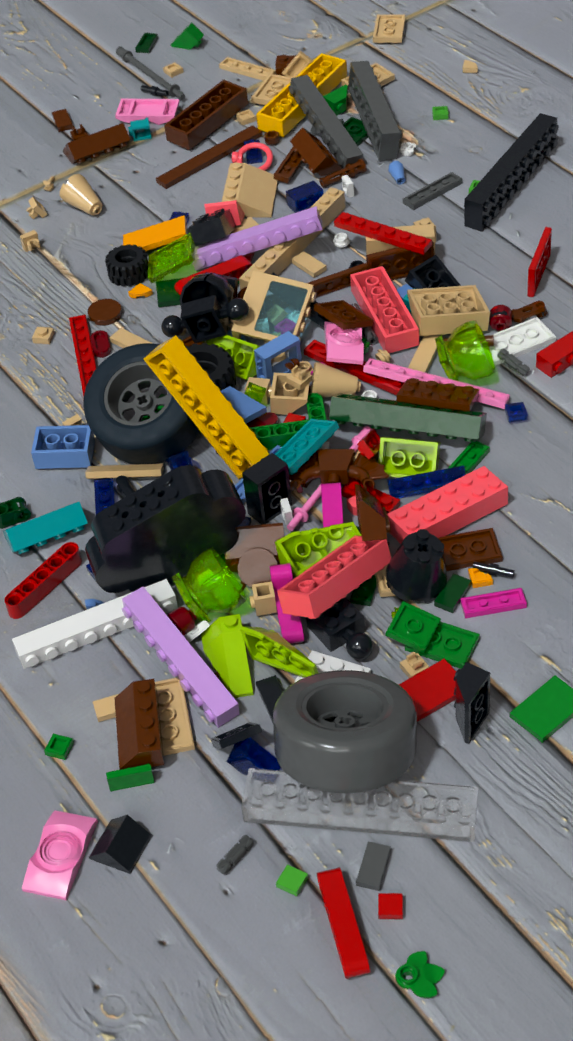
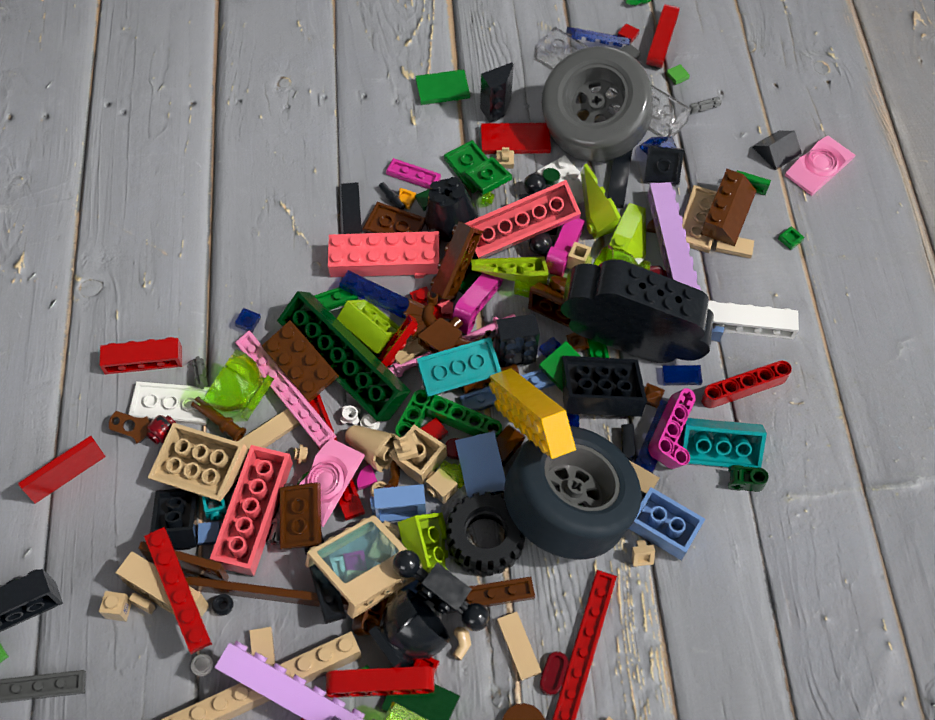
camera: 155 degrees left, 15 degrees up
none -> black tile [341,182,362,234]
none -> dark green tile [542,168,560,185]
none -> clear blue plate [566,27,630,47]
none -> dark pink beam [648,388,696,469]

